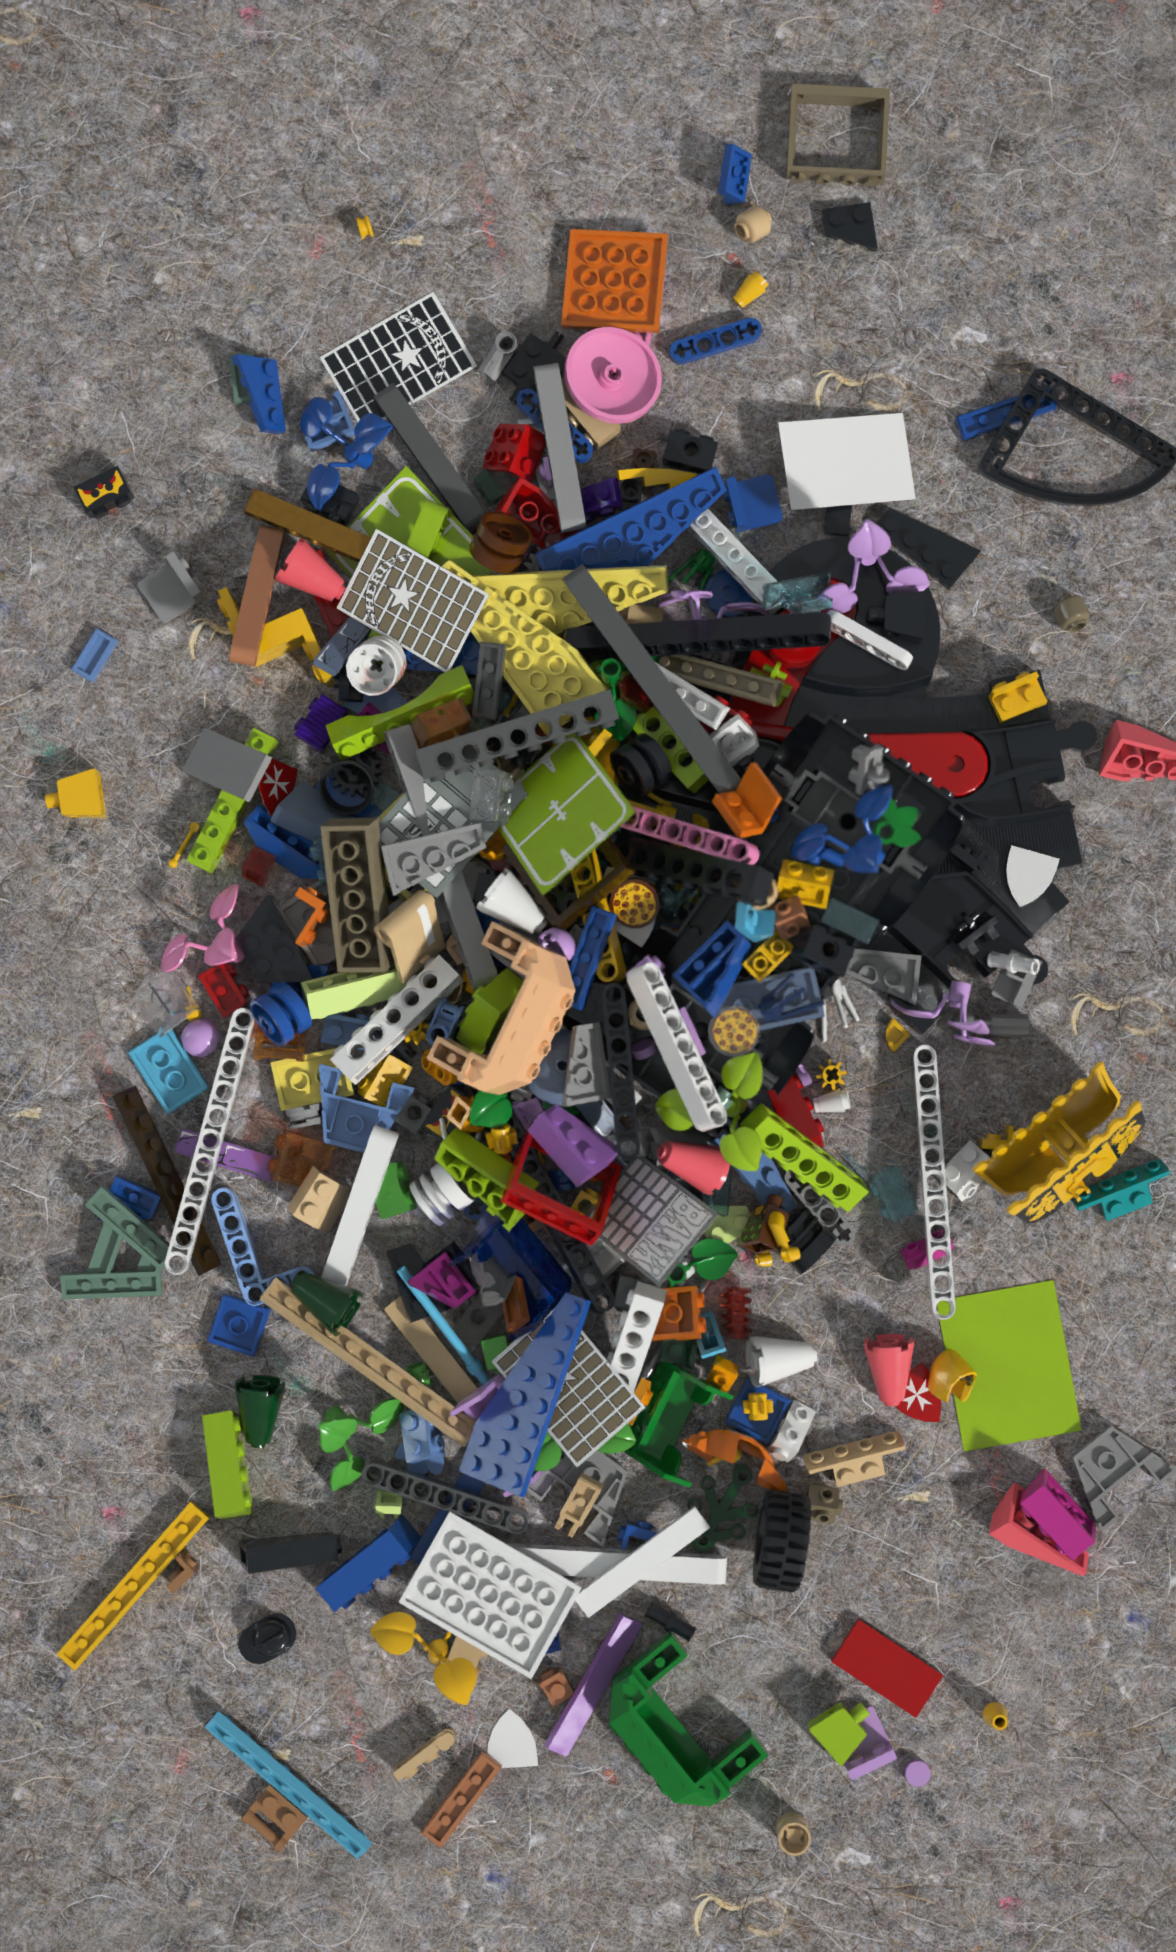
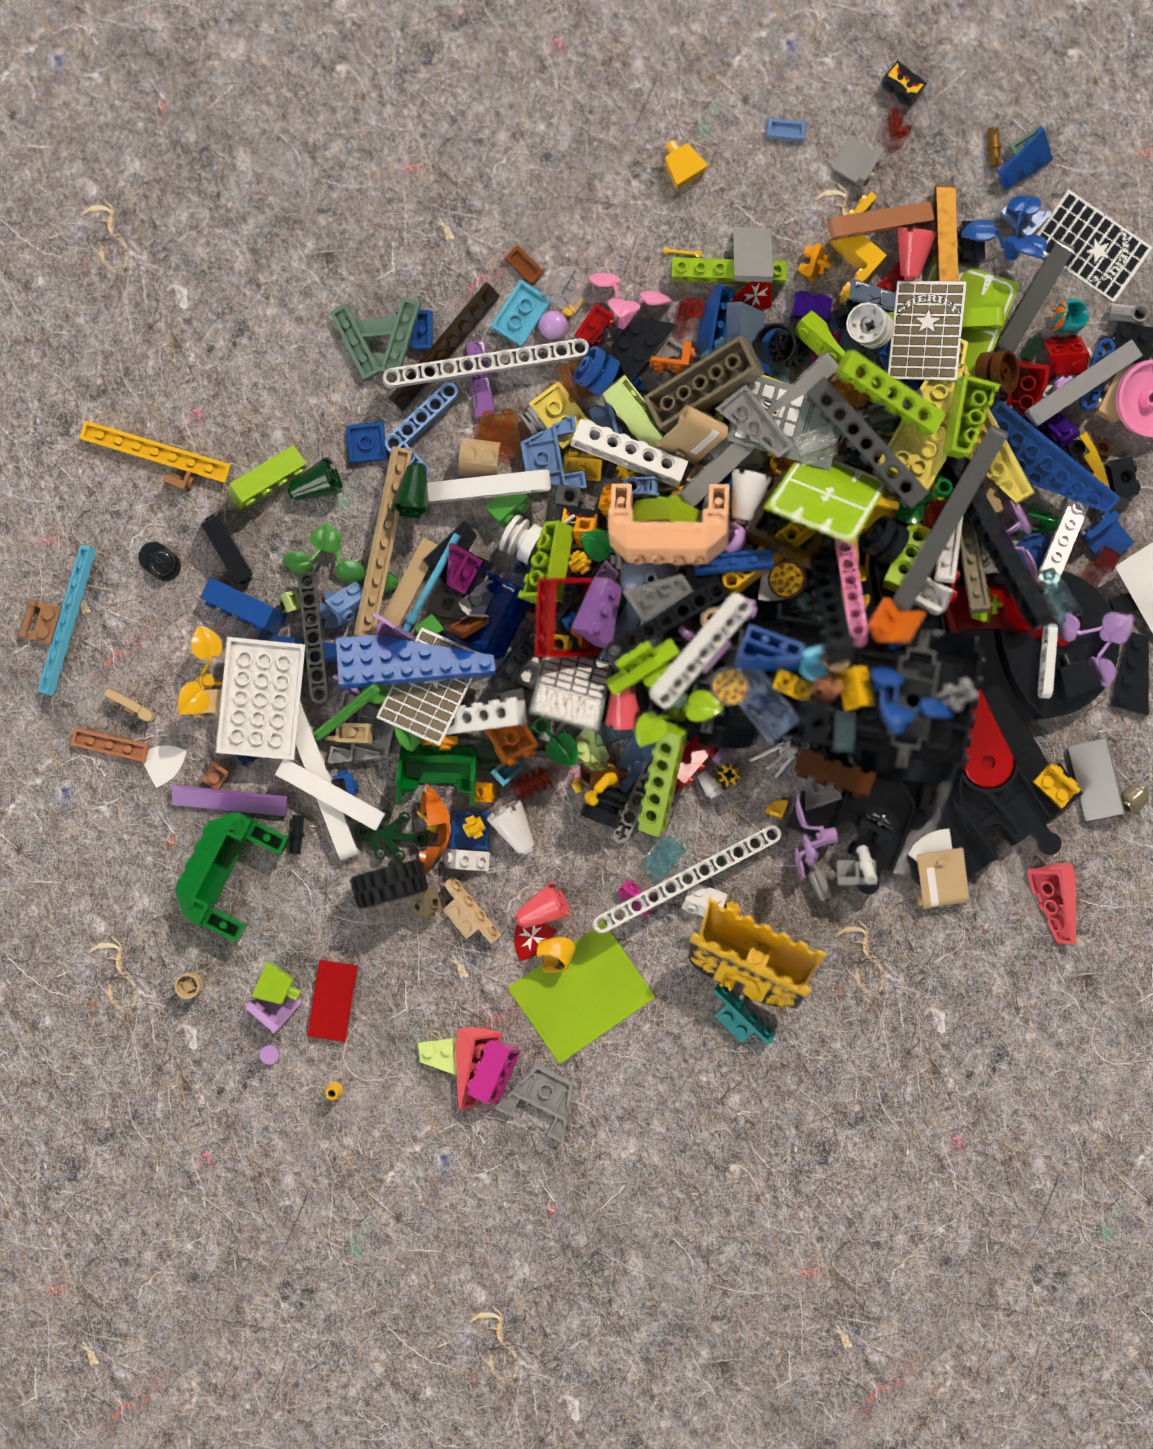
camera: 60 degrees right, 0 degrees up
green plate [872,798,921,847] -> none
none -> bright green axle [313,684,381,741]
none -> yellowish green wing [418,1037,457,1075]
none -> dark orange tile [504,245,545,286]
none -> lime bracket [605,639,680,696]
none -> reddish brown wedge [794,748,877,800]
none -> light orange hips [798,243,832,283]
none -> lime brick [834,350,946,435]
none -> clear red bracket [888,108,911,139]
none -> tan door [916,847,969,909]
none -> lime wedge [942,375,1001,459]
none -> pearl gold pin [986,127,1002,168]
none -> teal hair [1047,298,1089,335]
none -> light grey tile [1068,738,1125,821]
none -> clear red brick [1090,545,1122,574]

